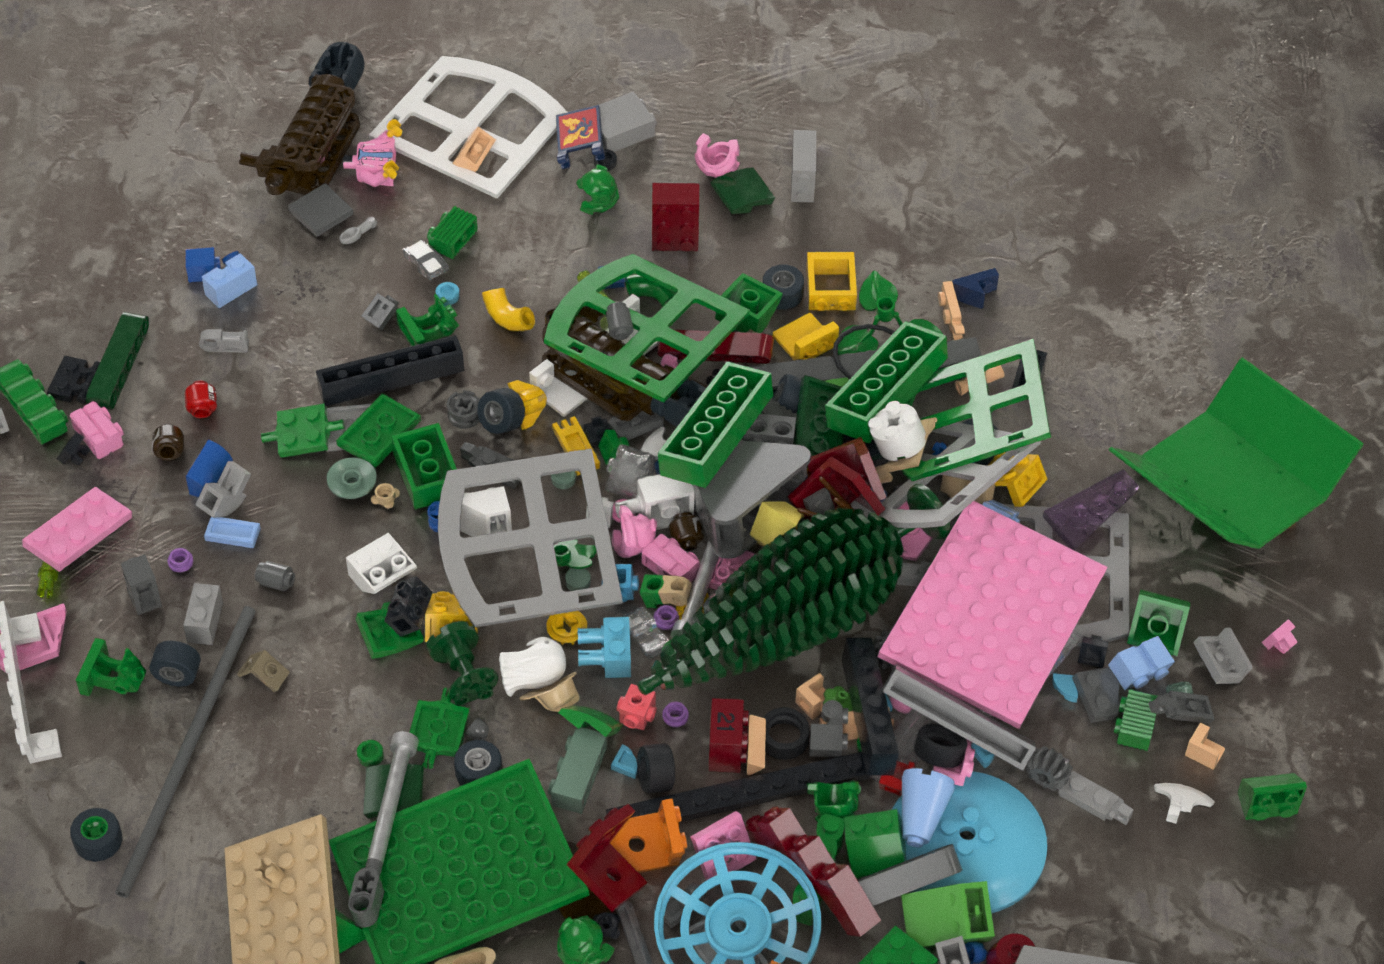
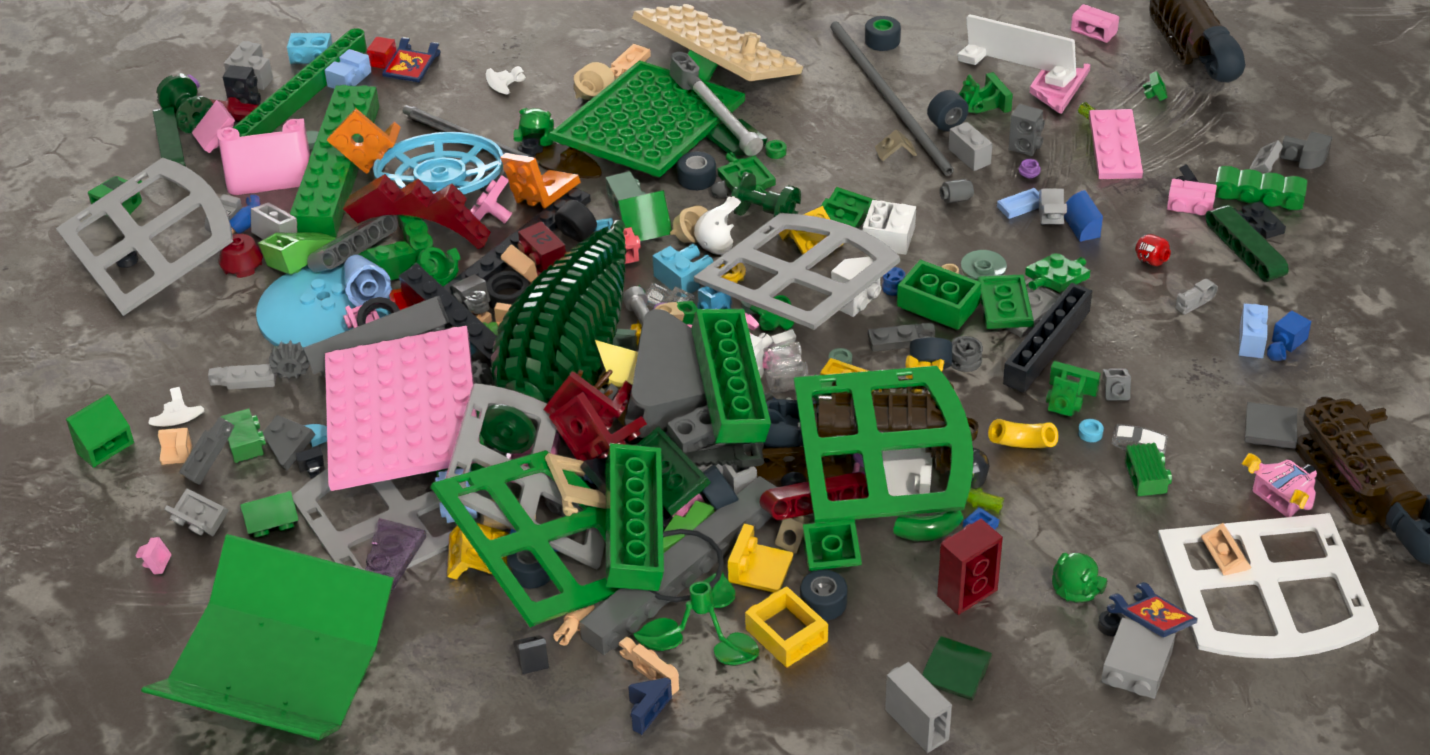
camera: 145 degrees right, 10 degrees down
dark brown head [152,424,184,461] -> none
light grey piece [339,217,377,244] -> none
black brick [384,576,433,637] -> none
dark red bracket [566,803,648,912] -> none
dark grey brick [606,302,634,340] -> none
bright pink helmet [695,133,740,178] -> none
white brick [868,401,926,461] -> none
light blue brick [1108,636,1175,691] -> none
sand green tile [1165,682,1193,694] -> none

